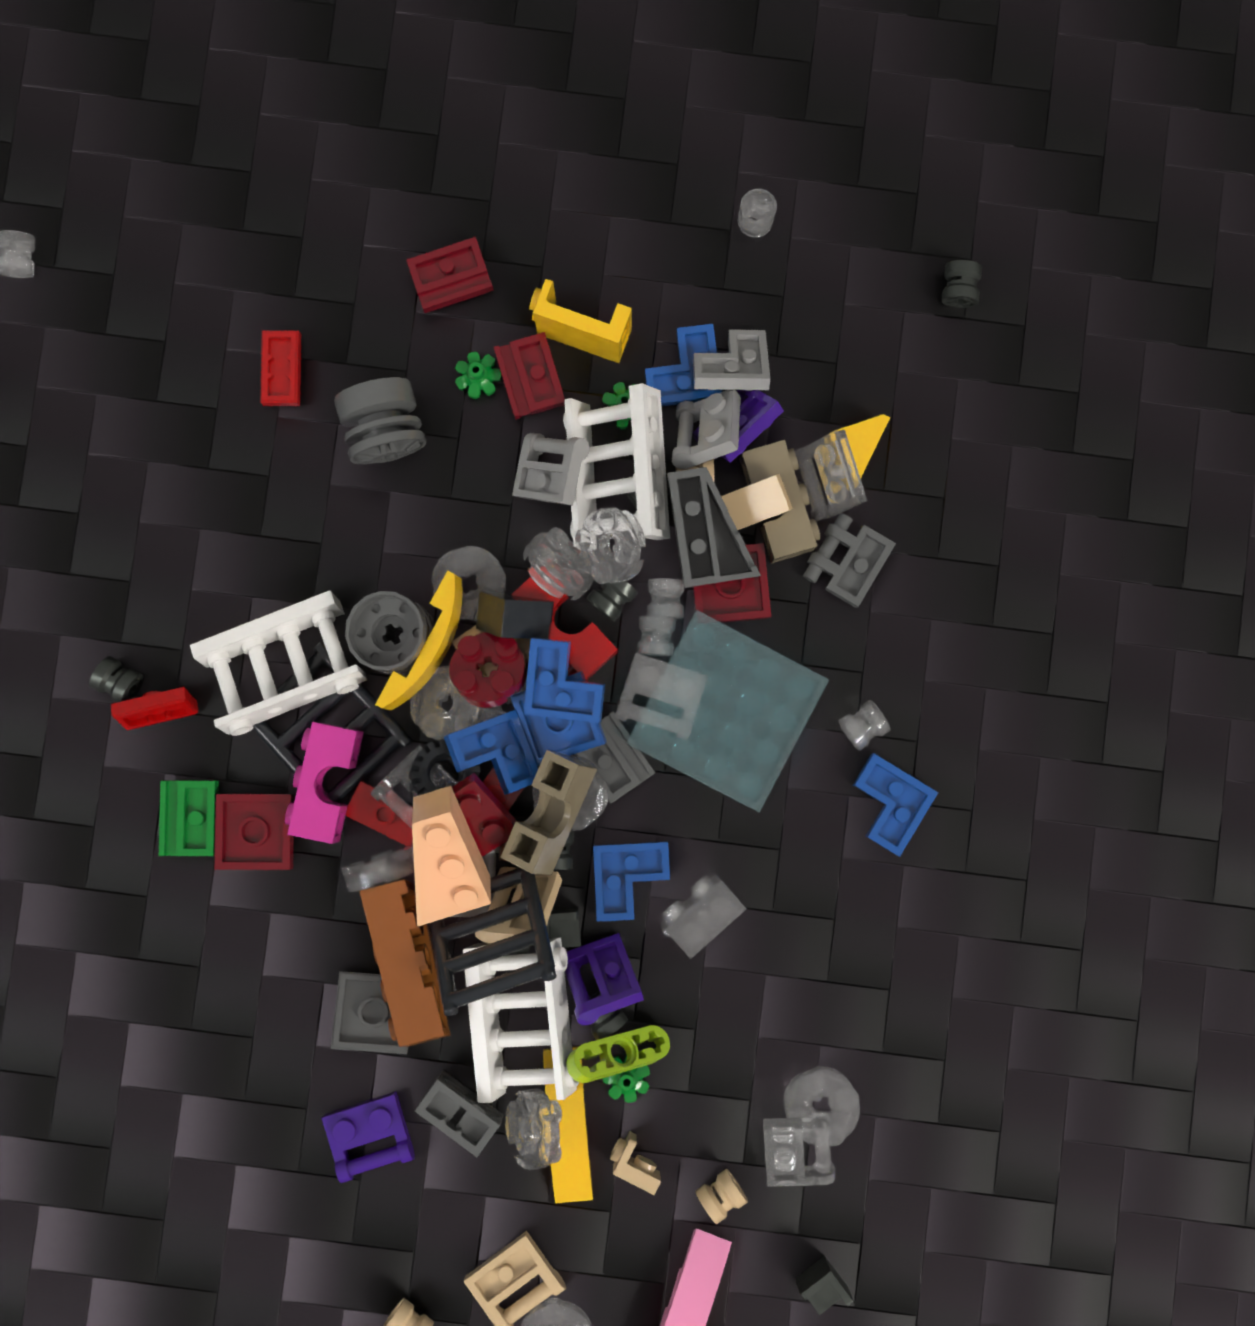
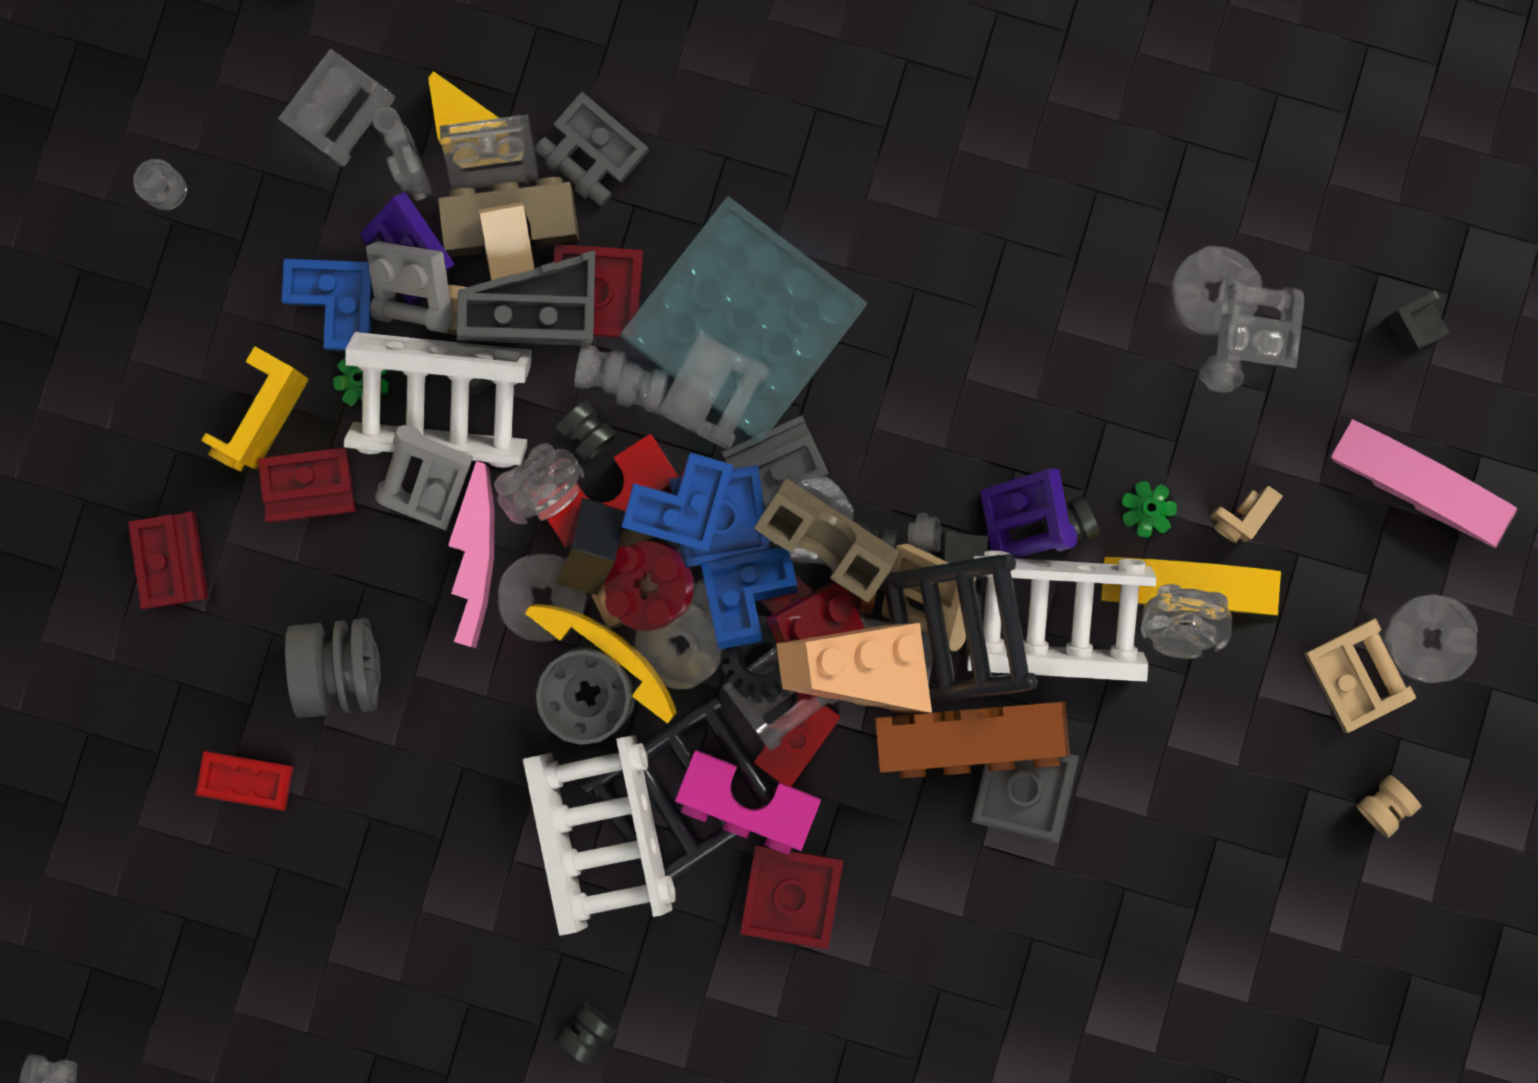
camera: 75 degrees left, 0 degrees up
red plate [111,687,198,730] -> none
green plate [159,780,219,856] -> none
dark purple plate [322,1091,415,1183] -> none
clear plate [341,846,414,892] -> none
dark grey brick [415,1070,504,1157] -> none
green plant [455,352,502,399] -> none
lime beam [566,1025,670,1083] -> none
clear plate [575,507,646,584] -> none
blue plate [593,841,670,922] -> none
clear bracket [660,874,746,959] -> none
light grey plate [693,330,770,391] -> none
tan wheel [695,1169,748,1224] -> none
clear wheel [838,700,891,751] -> none
blue plate [853,753,938,857] -> none
none -> clear plate [278,49,395,167]
none -> clear plate [373,107,433,201]
none -> bright pink slope [448,461,495,648]
none -> clear plate [908,513,941,554]
none -> clear plate [1199,356,1244,393]

